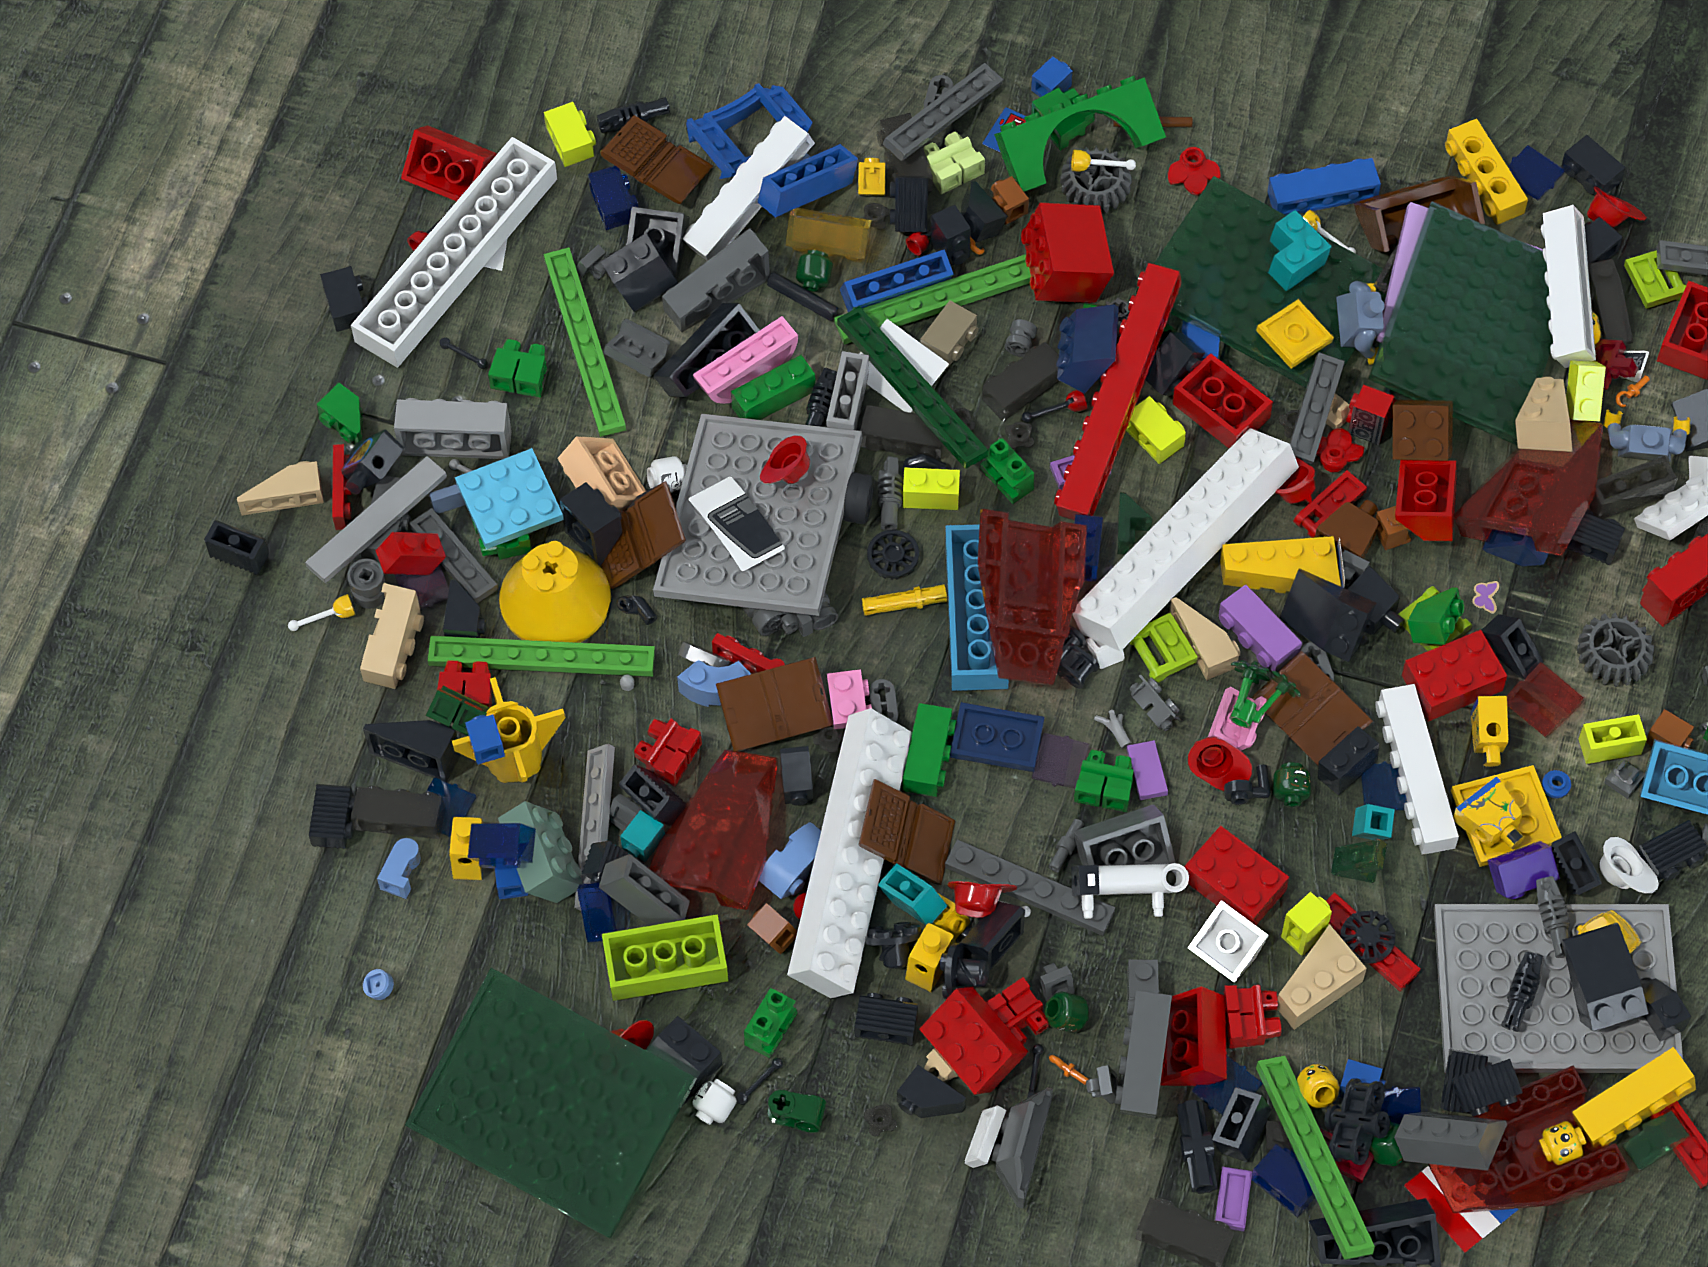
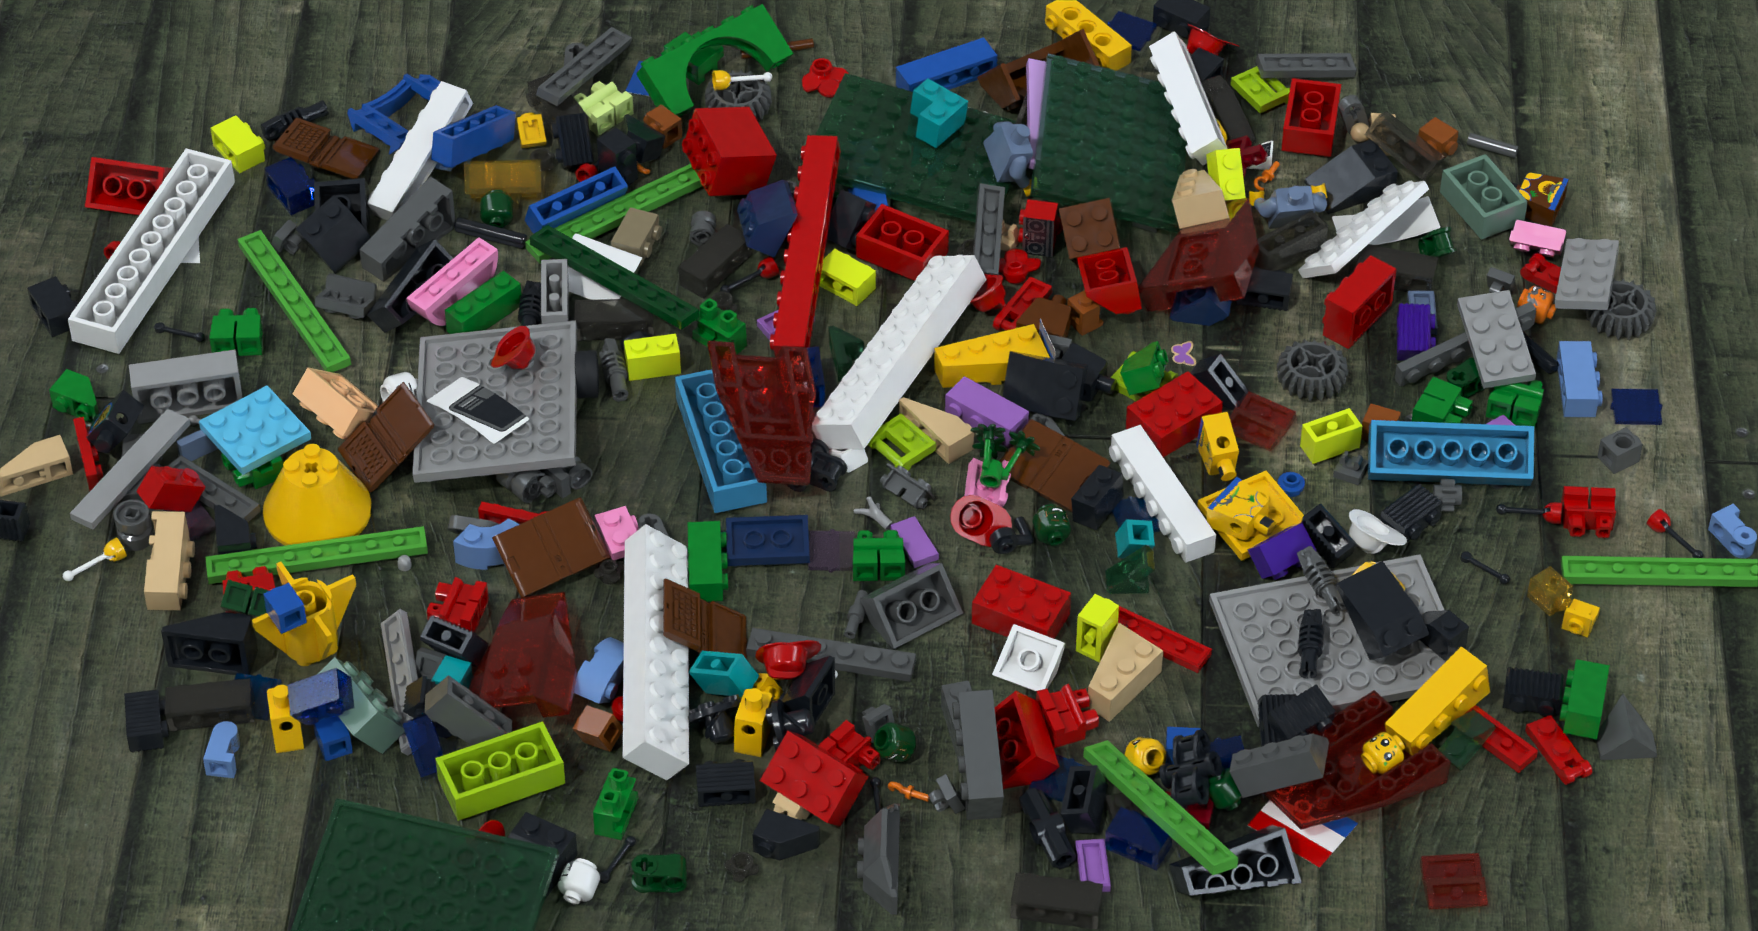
camera: 15 degrees left, 15 degrees down
medium blue tile [363,969,394,1000] -> none
black slope [559,482,622,565] -> none
black arm [616,595,657,625] -> none
black slope [780,746,813,806] -> none
yellow pin [862,584,947,616] -> none
black wheel [867,530,919,580] -> none
white tile [965,1106,1006,1168] -> none
blue brick [1031,57,1073,97] -> none
white piece [1071,863,1189,919] -> none
yellow plate [1256,299,1334,369] -> none
black wheel [1340,910,1395,964] -> none

